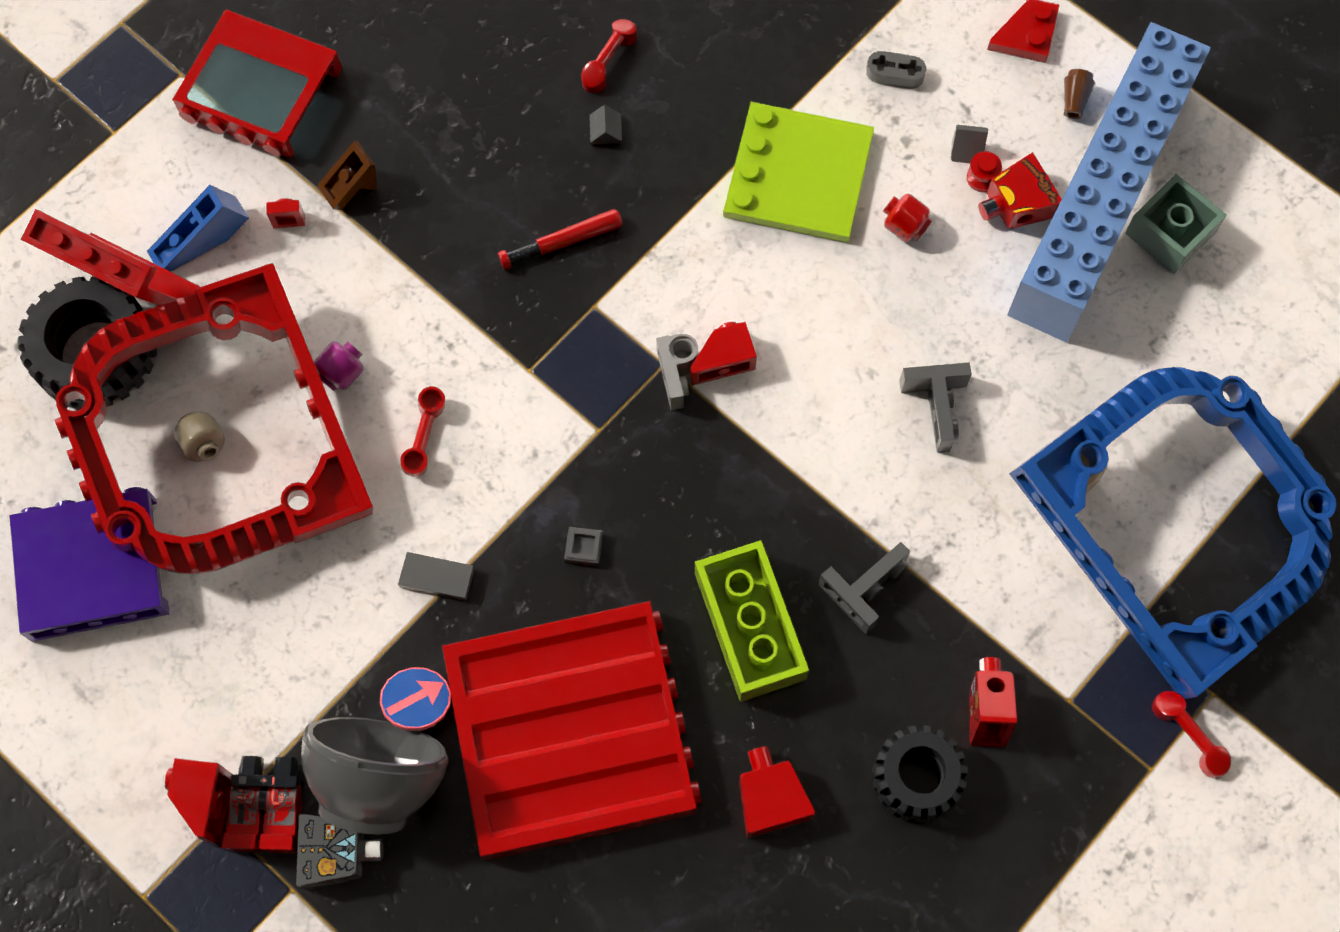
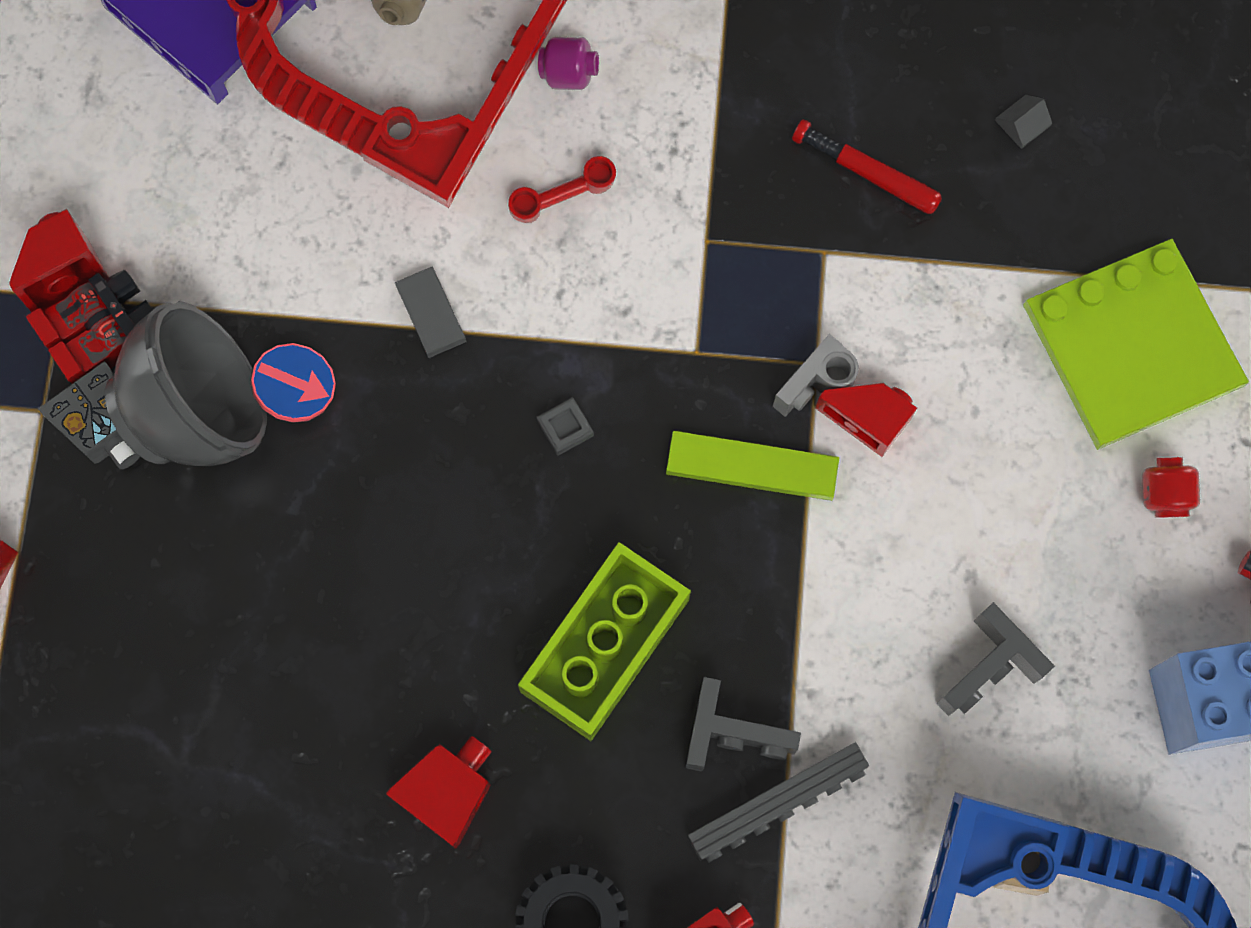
camera: 50 degrees right, 5 degrees up
red panel [442,601,702,861] -> none
red bar [581,19,637,93] -> none
none -> lime tile [666,431,839,501]
none -> dark grey piece [687,742,869,863]

